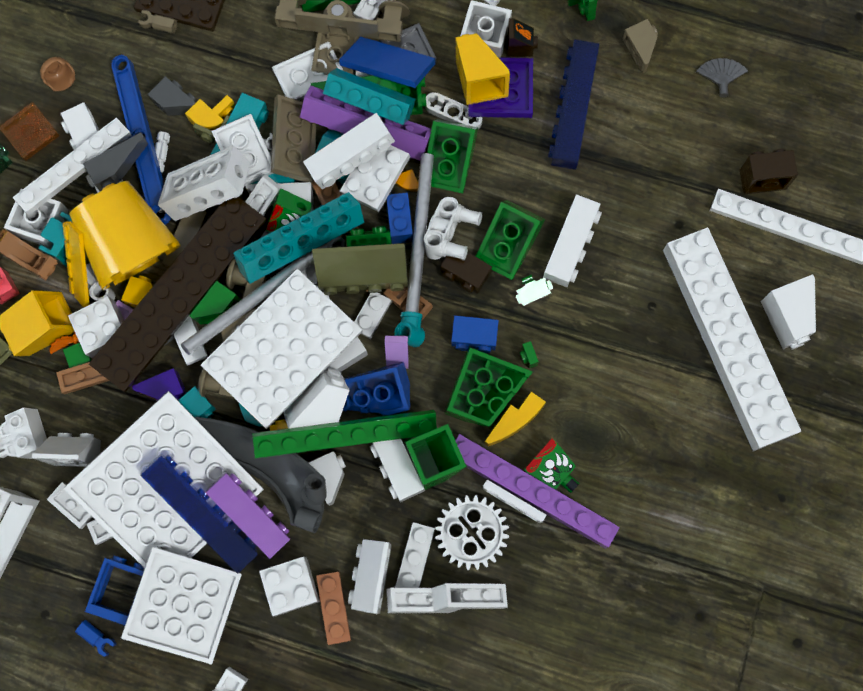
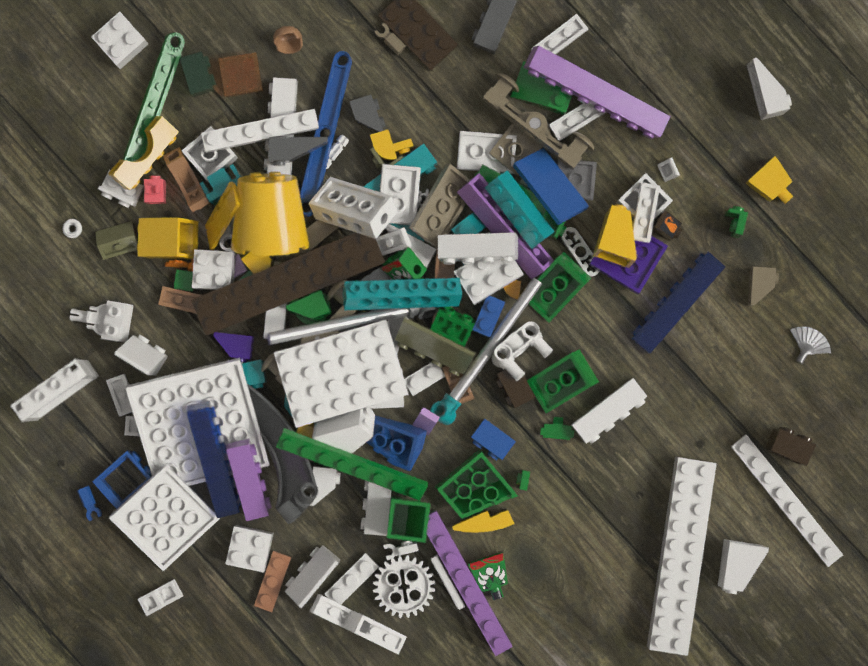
camera: 25 degrees right, 10 degrees up
none -> white plate [383,541,419,560]
none -> white tile [633,182,660,243]

